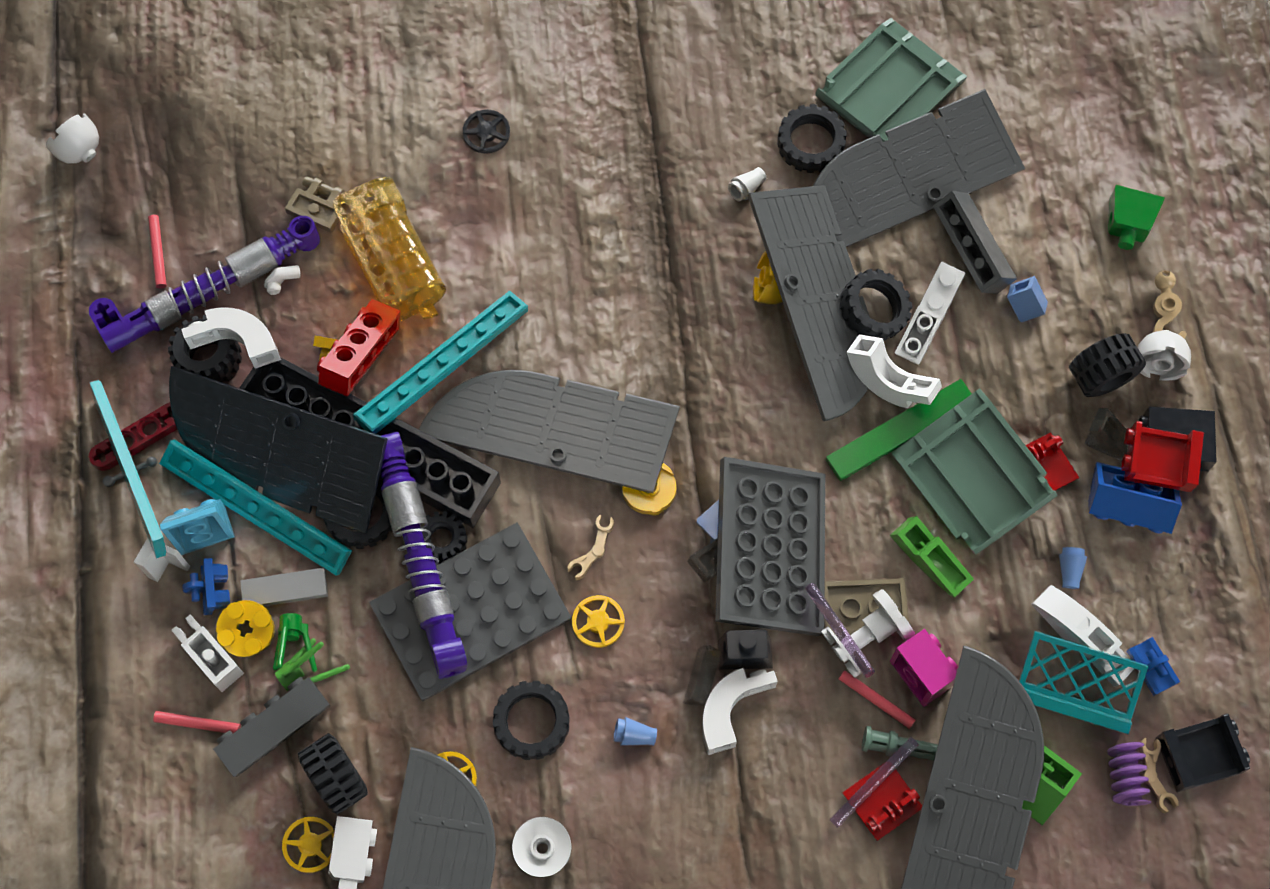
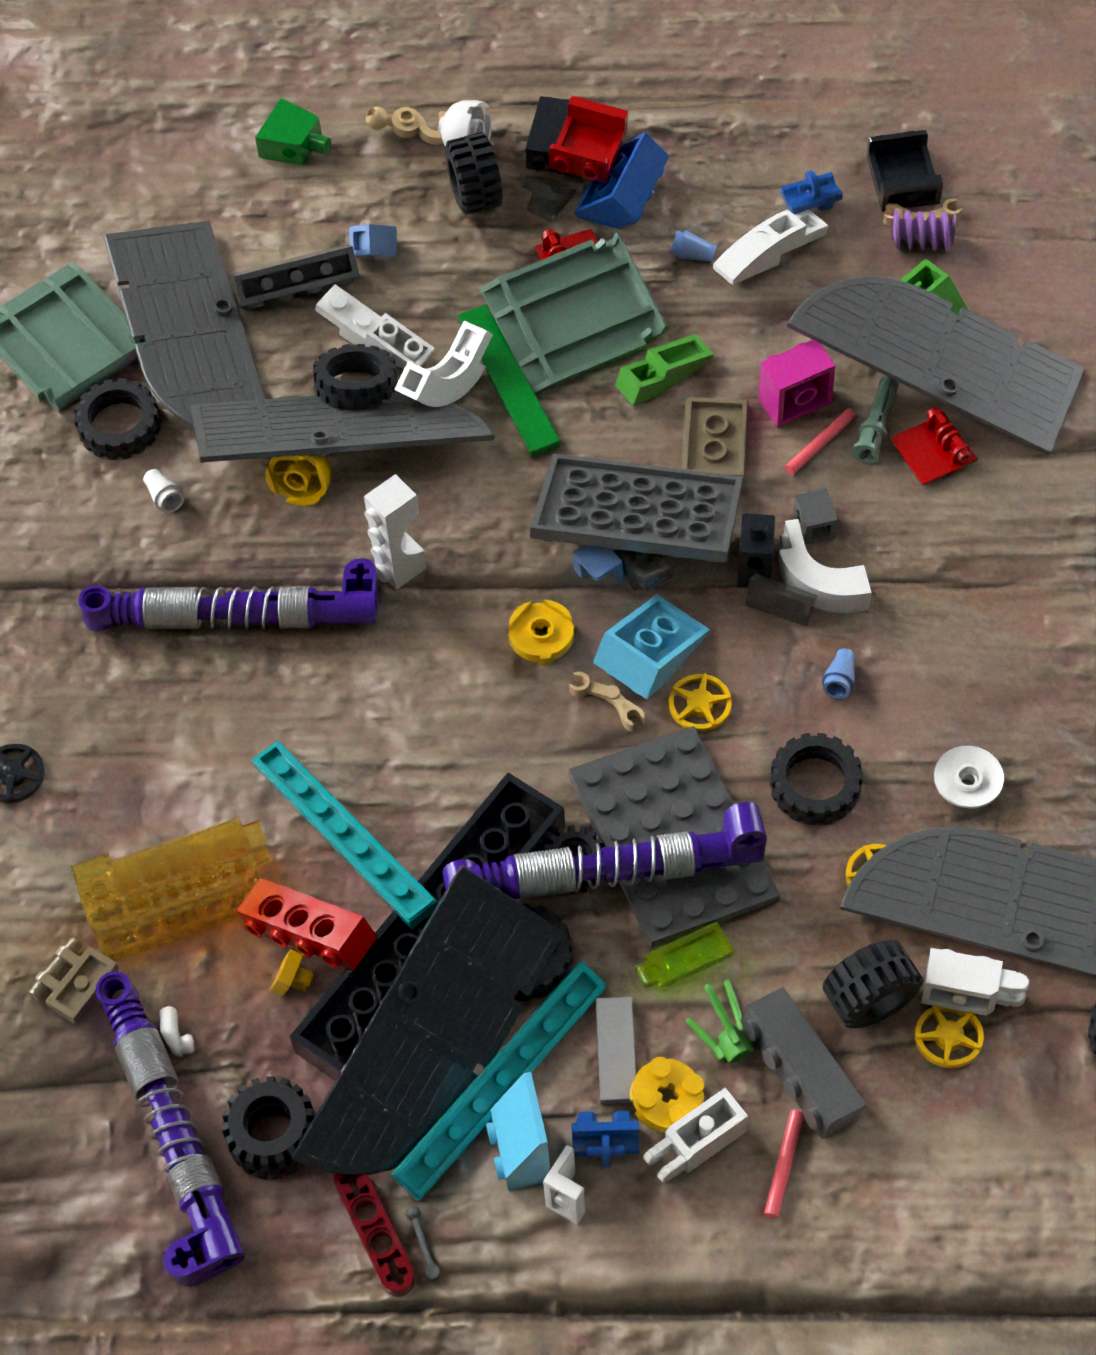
camera: 80 degrees left, 10 degrees down
tile [90,380,167,559] -> none
coral bar [148,215,167,289] -> none
white arch [181,308,281,369] -> none
green plant [273,613,317,672] -> none
dark grey door [418,370,680,494] -> none
clear purple bar [805,583,875,678] -> none
white piece [821,589,915,678] -> none
bar [829,737,919,828] -> none
teal fence [1019,631,1148,734] -> none
none -> dark purple piece [78,558,379,632]
none -> white arch [364,474,427,590]
none -> medium azure slope [593,594,710,699]
none -> clear neon green hinge [635,922,734,988]
none -> dark grey brick [794,488,838,545]

